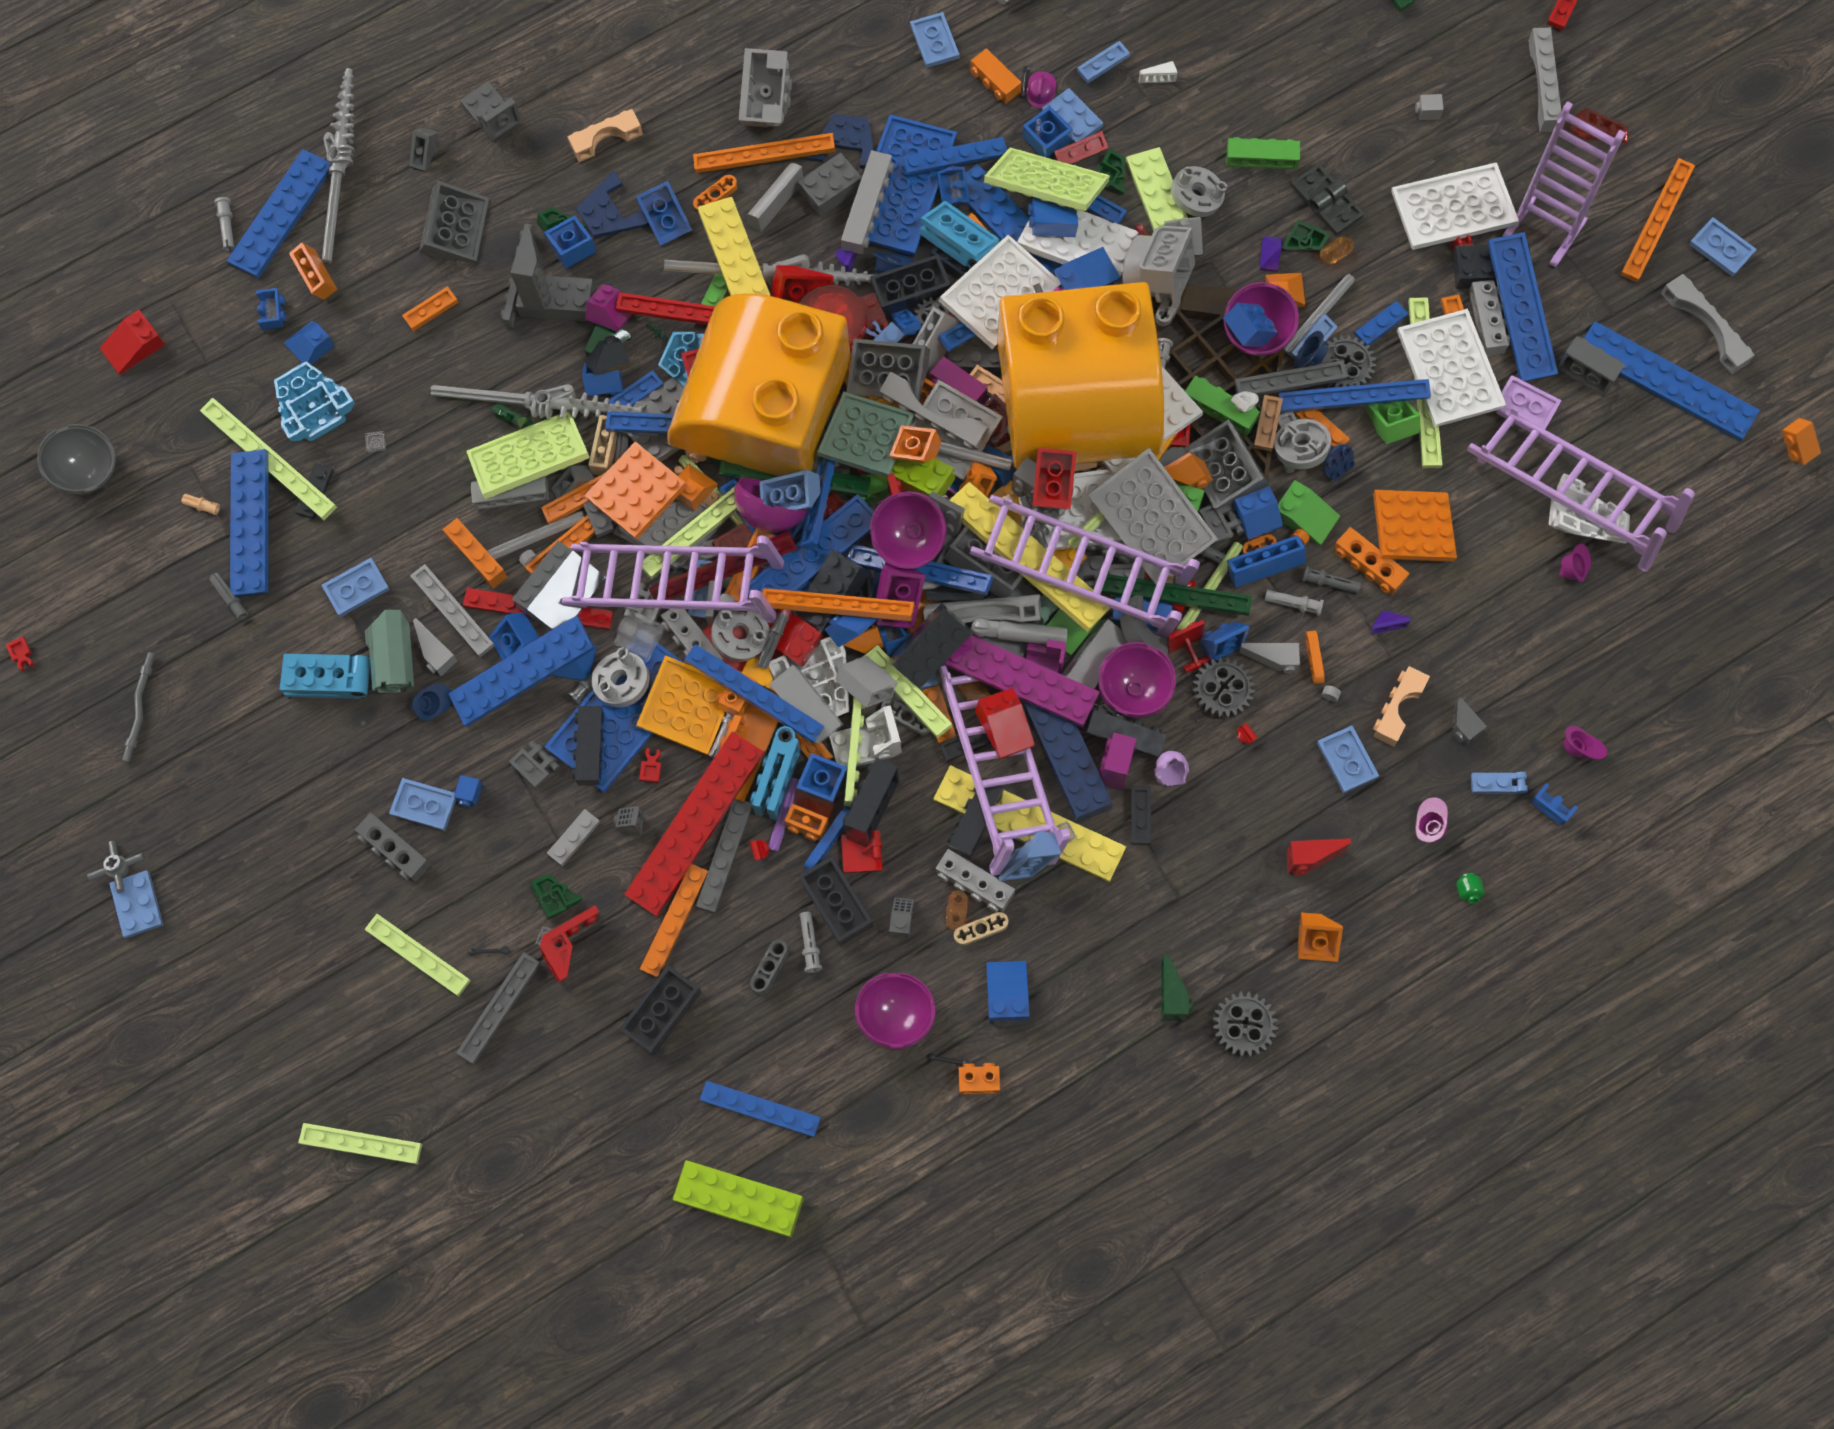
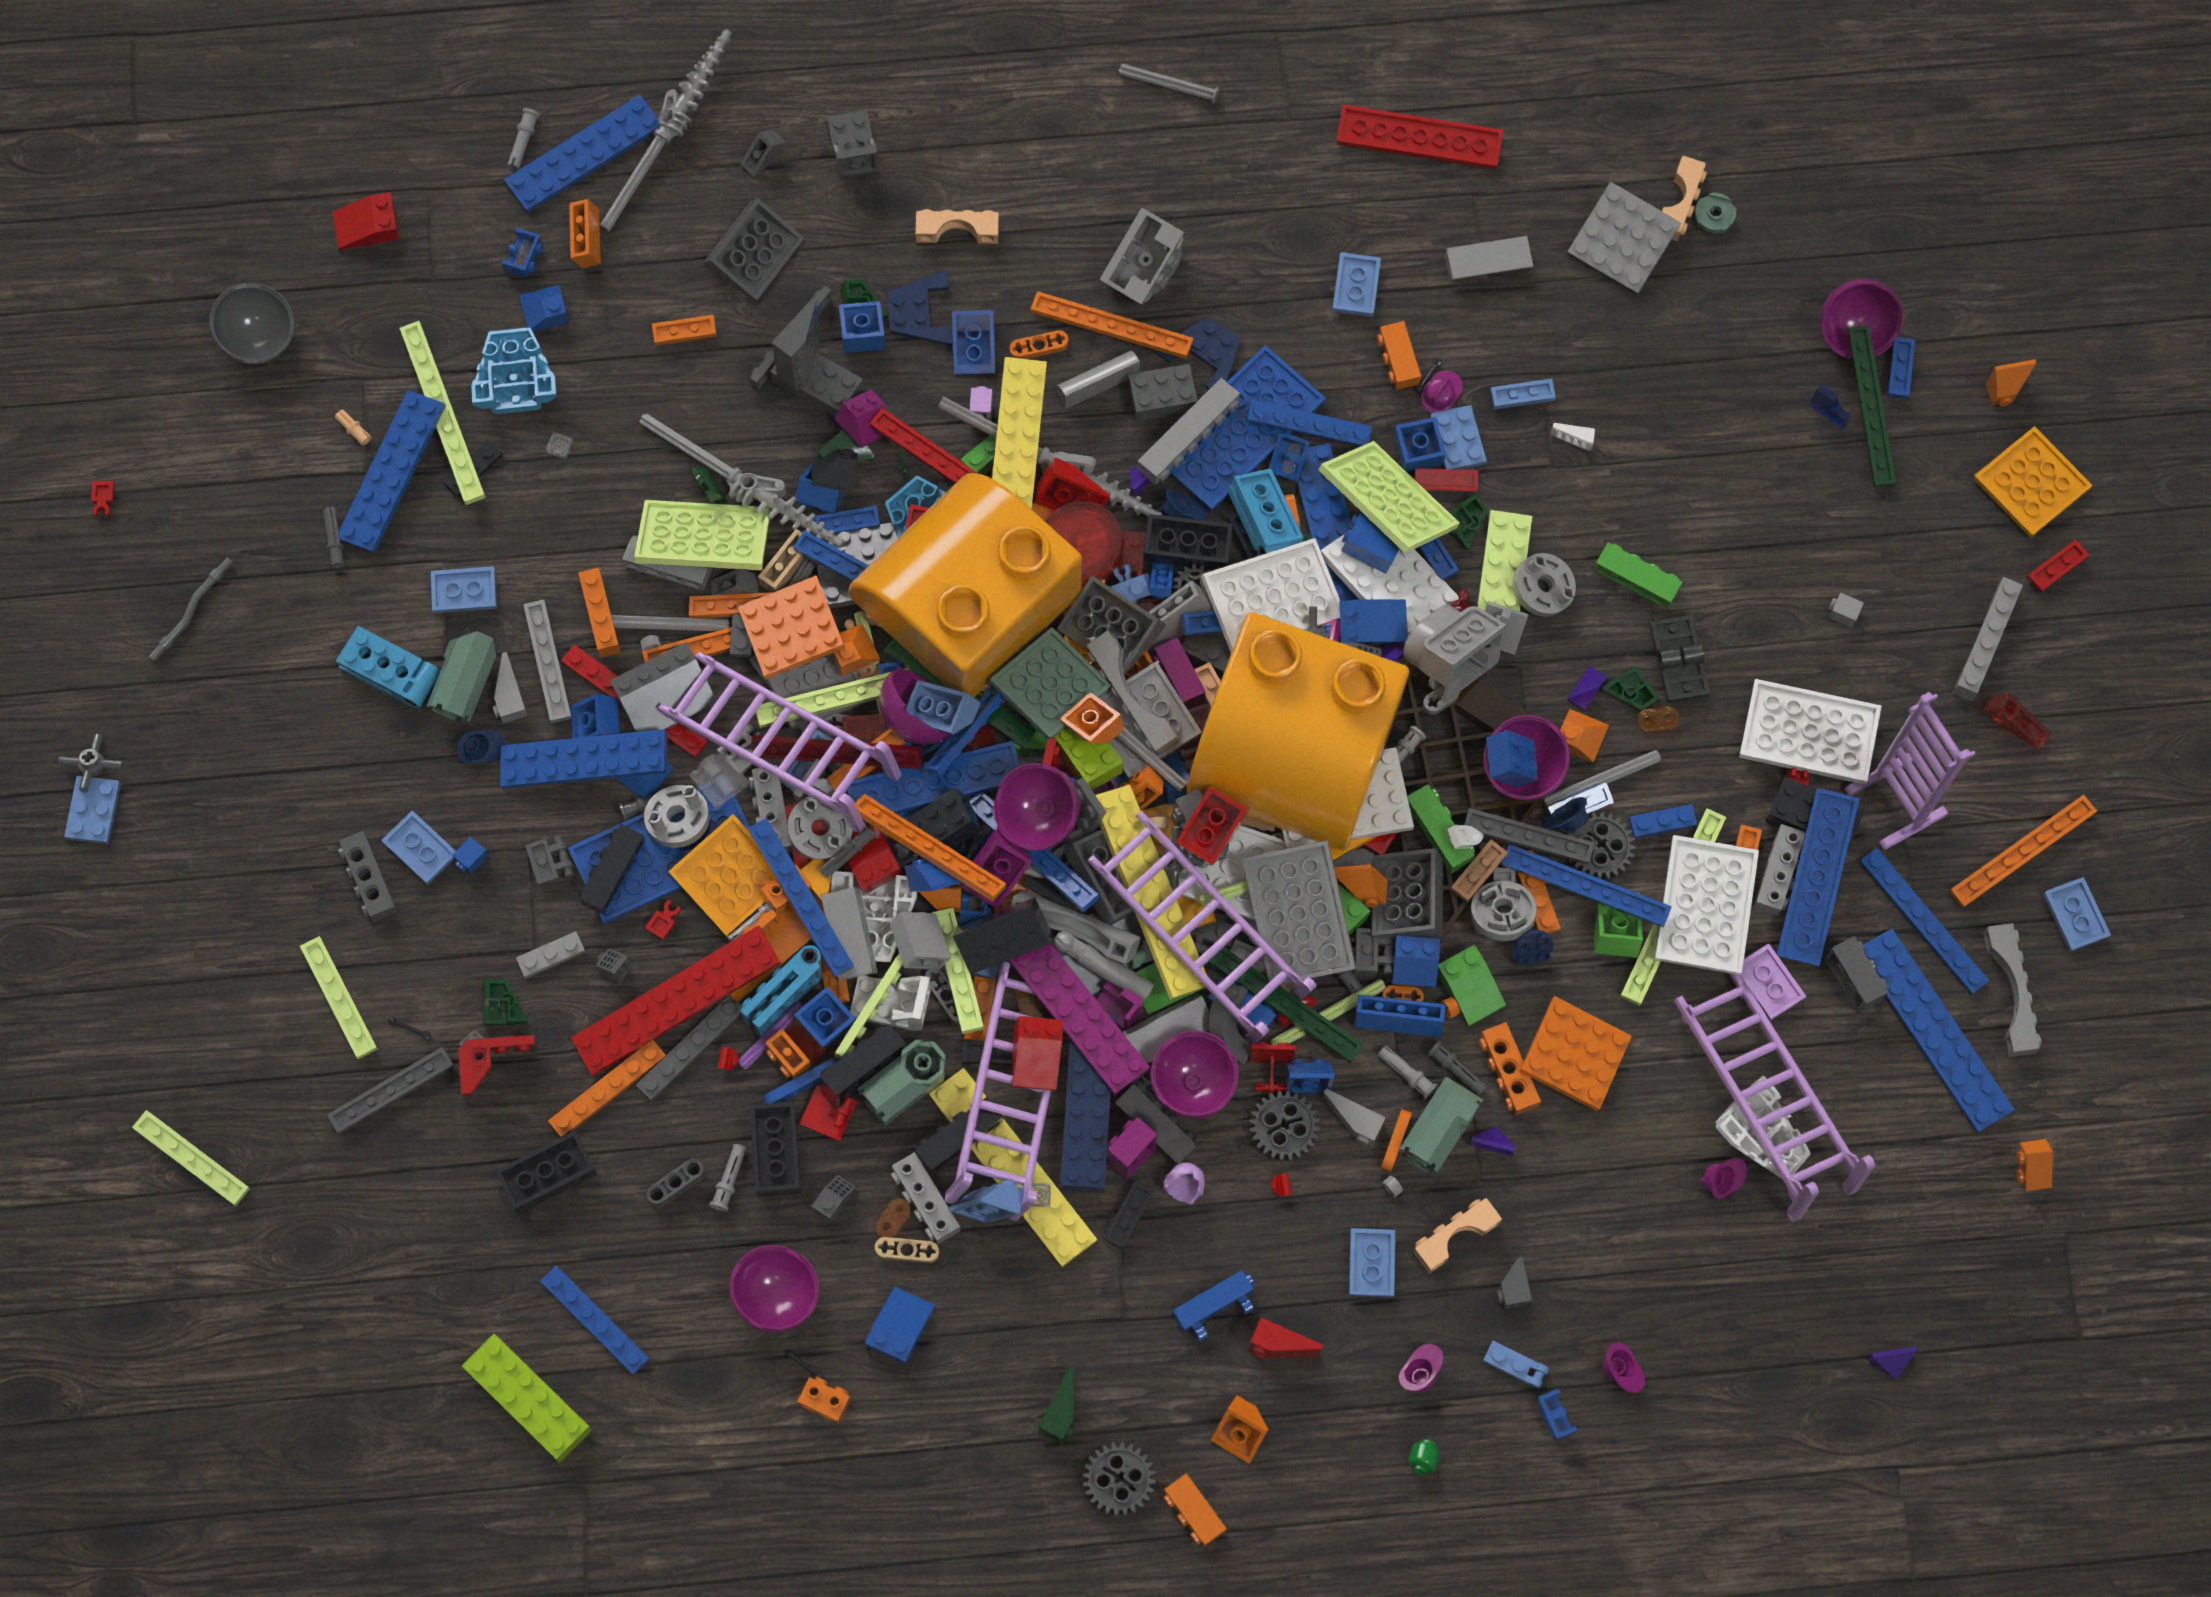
camera: 20 degrees right, 0 degrees up
none -> sand green brick [857,1040,947,1126]
none -> lavender brick [970,386,993,428]
none -> orange brick [1163,1473,1226,1547]
none -> blue brick [1173,1270,1255,1341]
none -> sand green brick [1398,1077,1483,1176]
none -> blue plate [1859,848,1989,995]
none -> dark purple slope [1868,1346,1917,1380]

